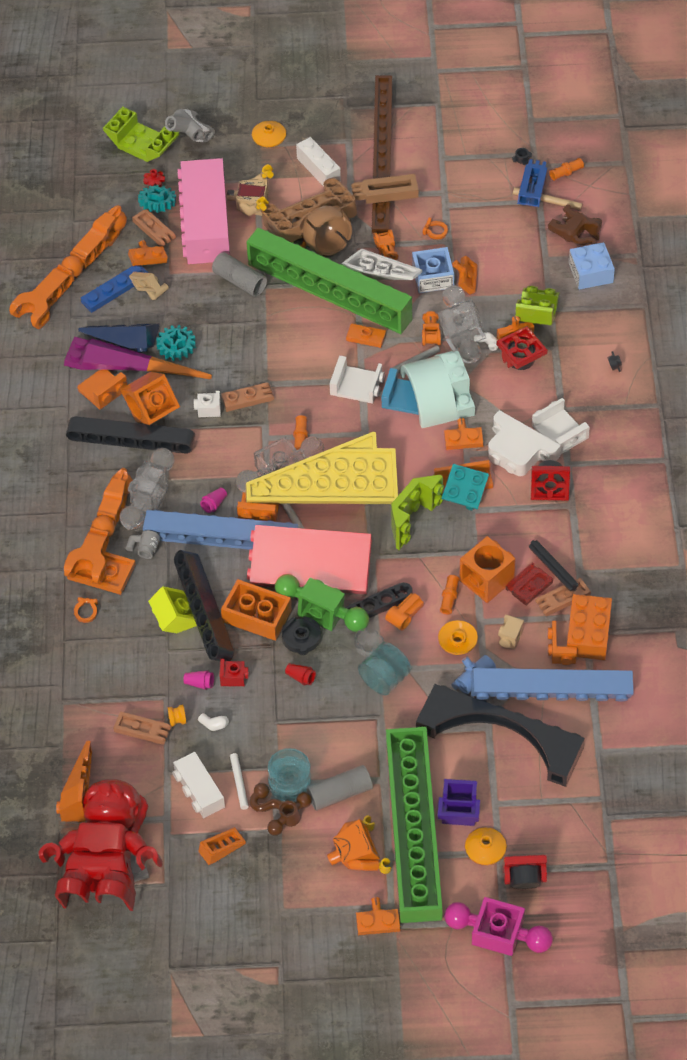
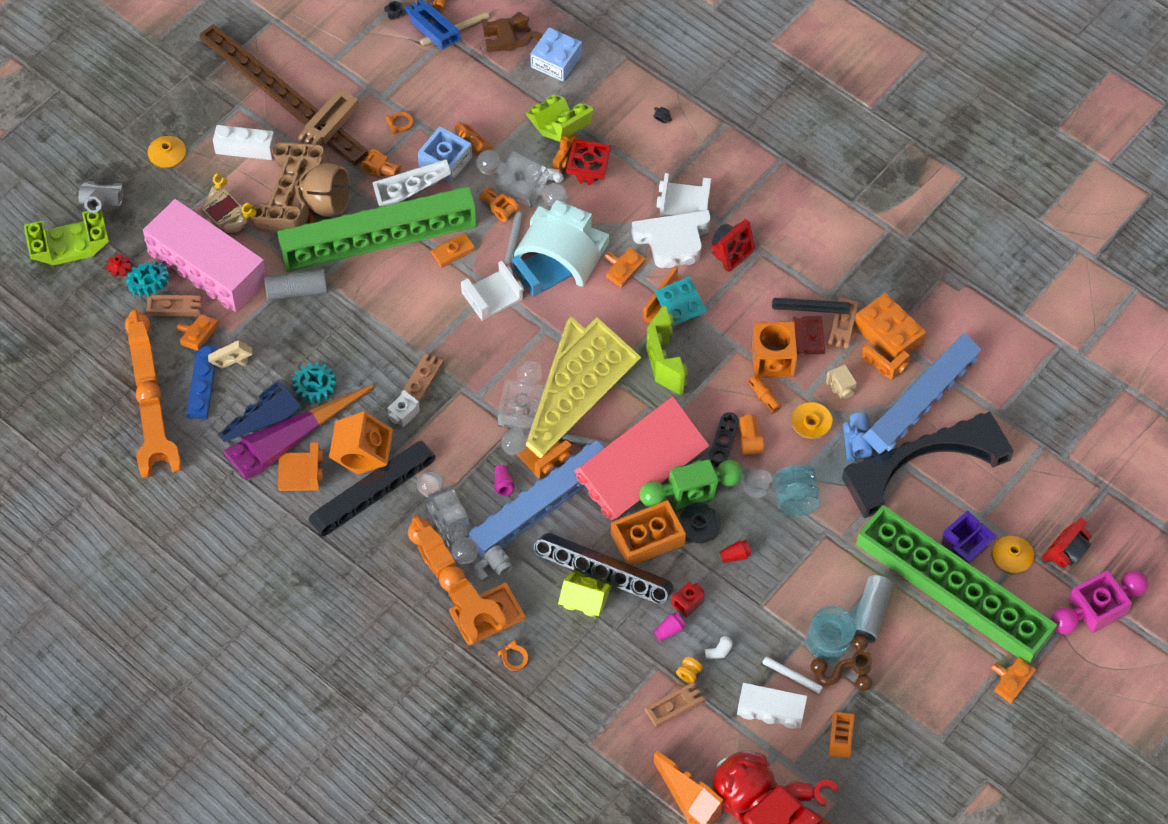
camera: 50 degrees left, 5 degrees up
orange pin [293,415,308,453] -> none
orange torso [327,815,392,874] -> none

